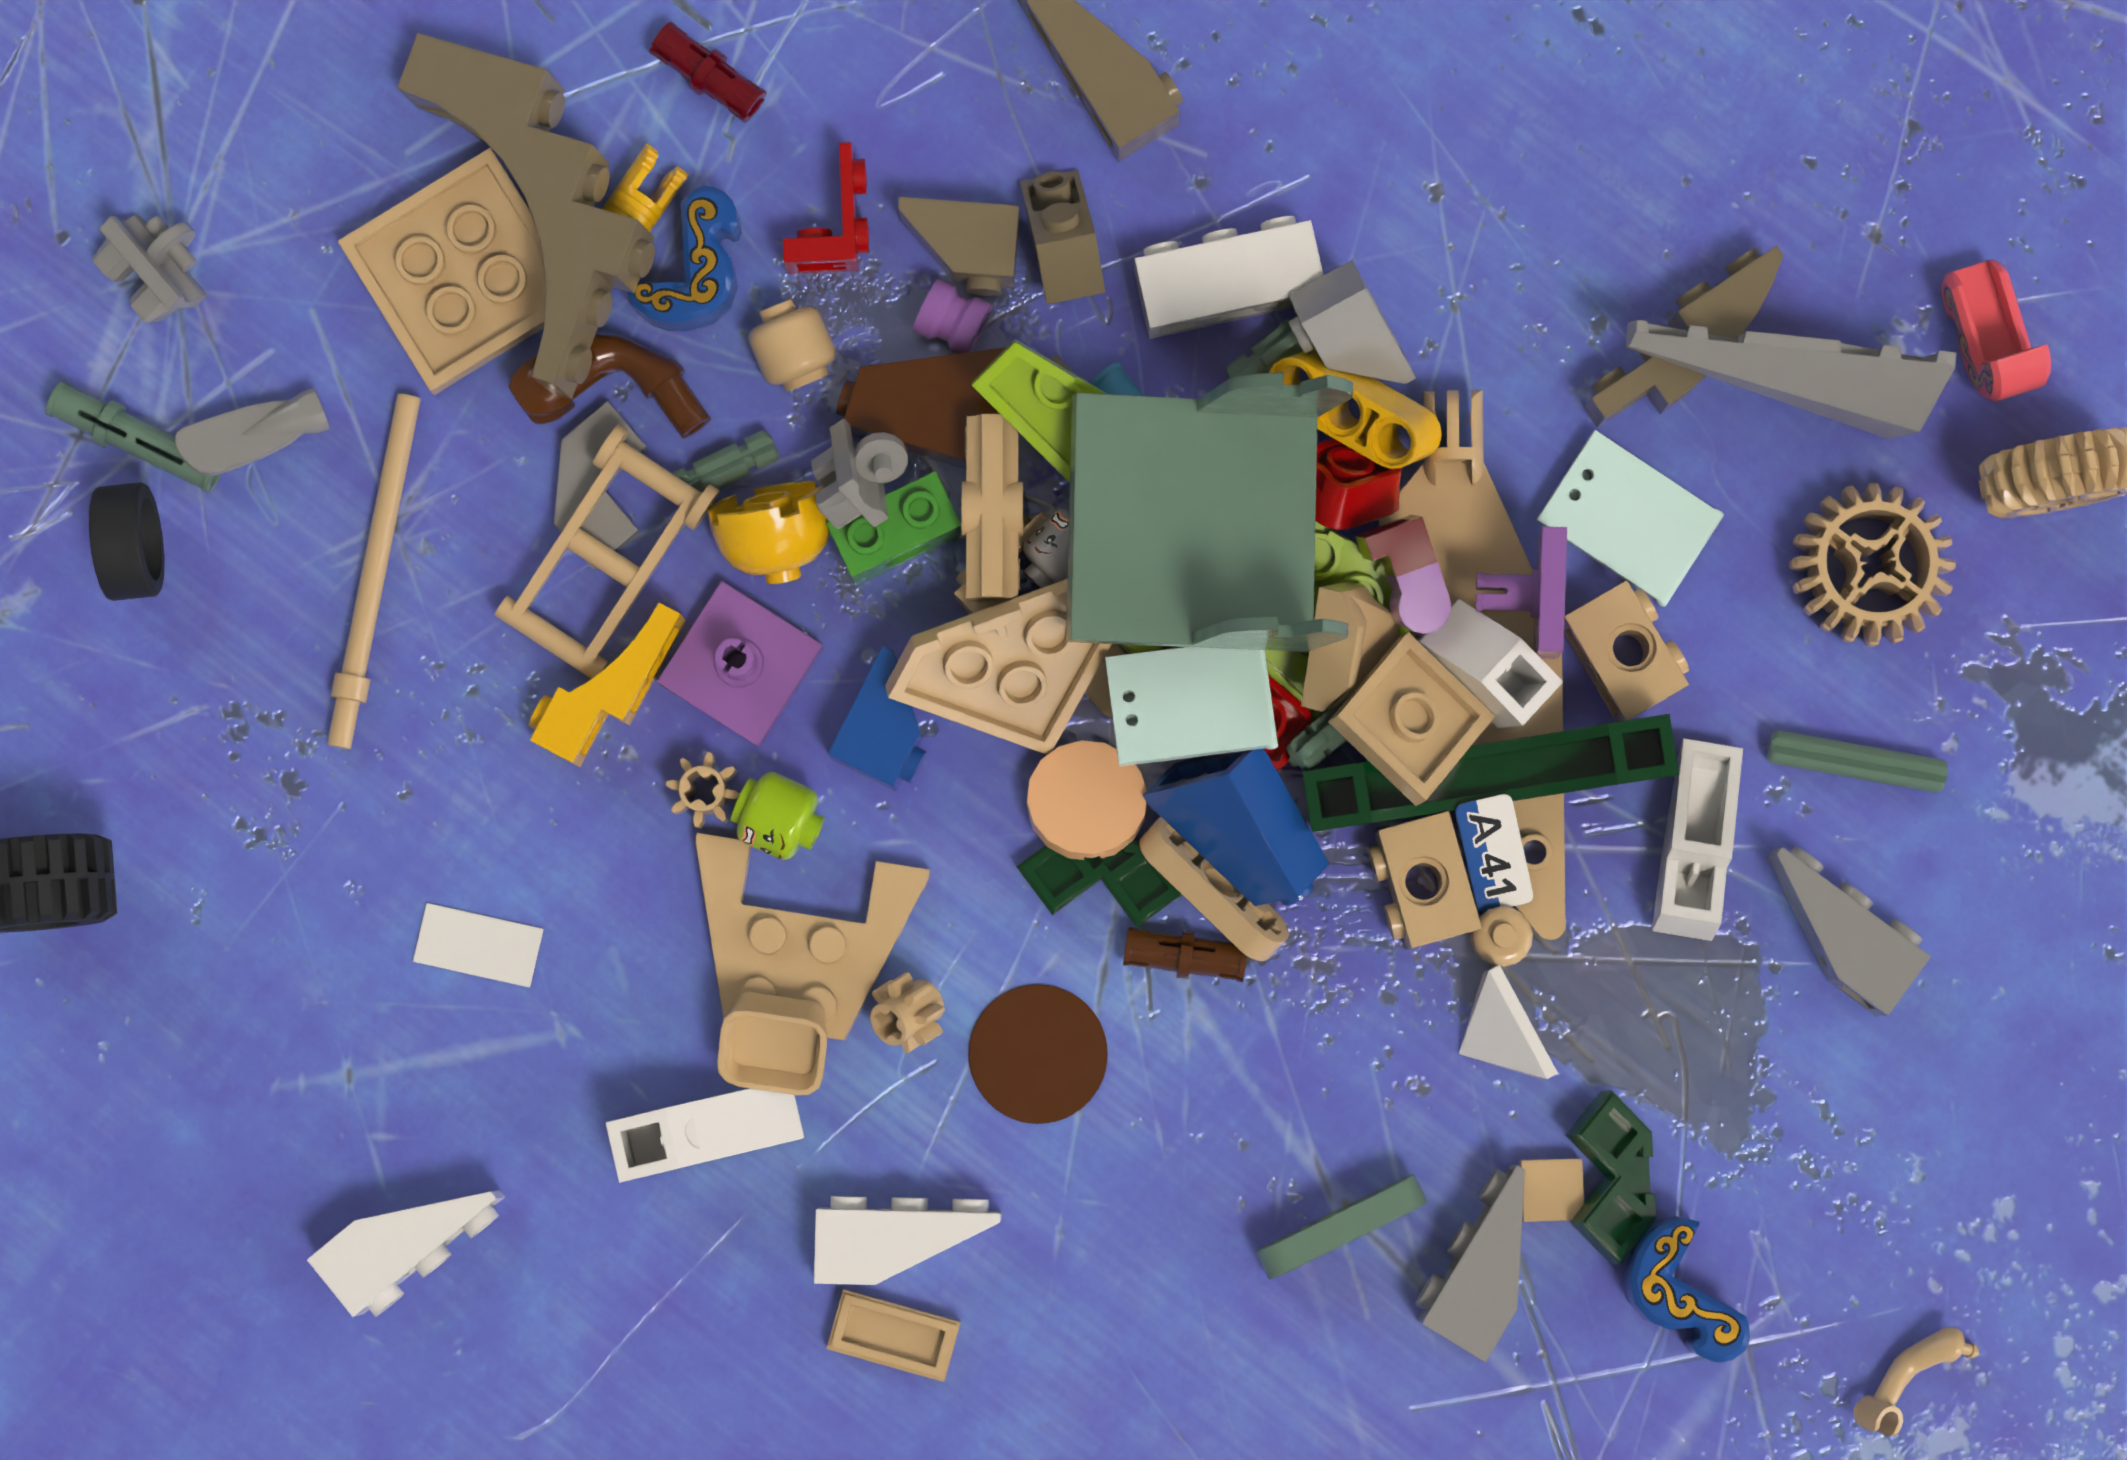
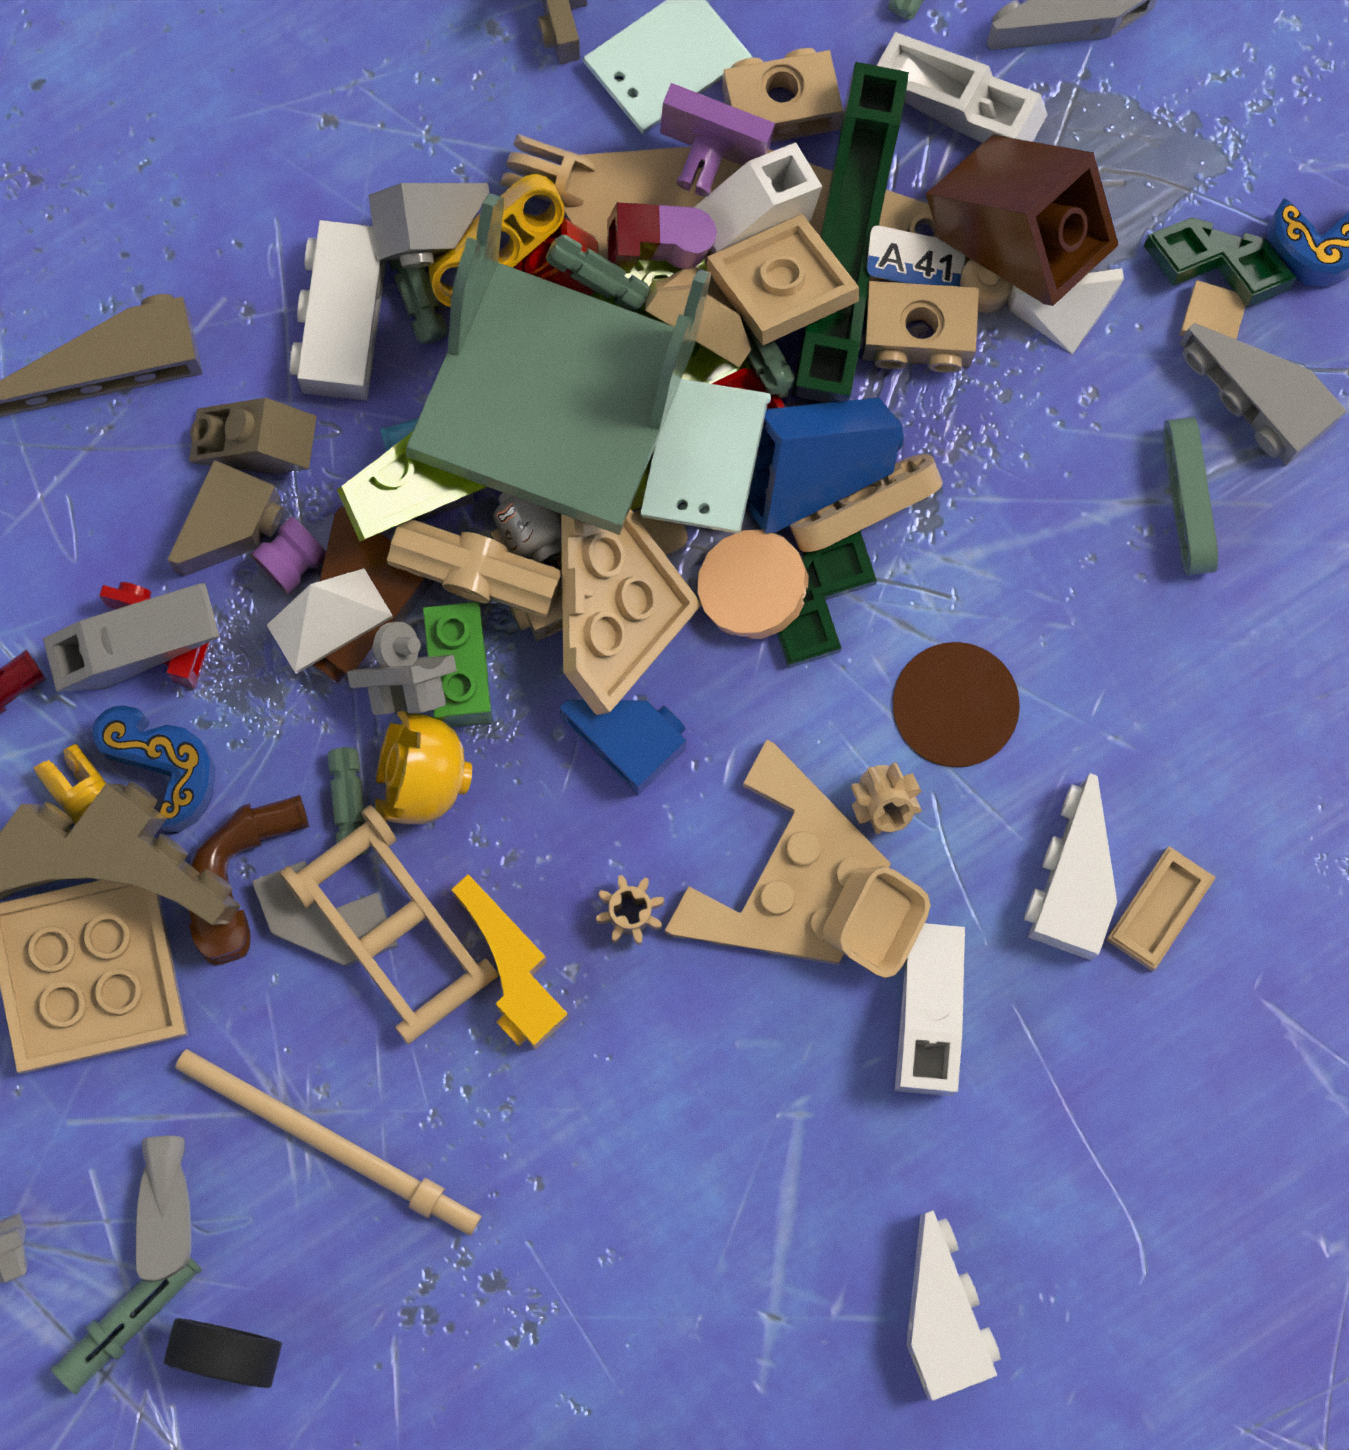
camera: 80 degrees left, 5 degrees down
white sticker [413,903,544,988] -> none
medium lavender tile [657,581,824,748] -> none
lime head [730,771,825,861] -> none
tan head [748,299,836,392] -> none
reddish brown pin [1123,927,1247,982] -> none
none -> light grey slope [43,583,219,692]
none -> white slope [267,568,393,674]
none -> sand green axle [546,235,650,312]
none -> reddish brown slope [926,135,1119,306]

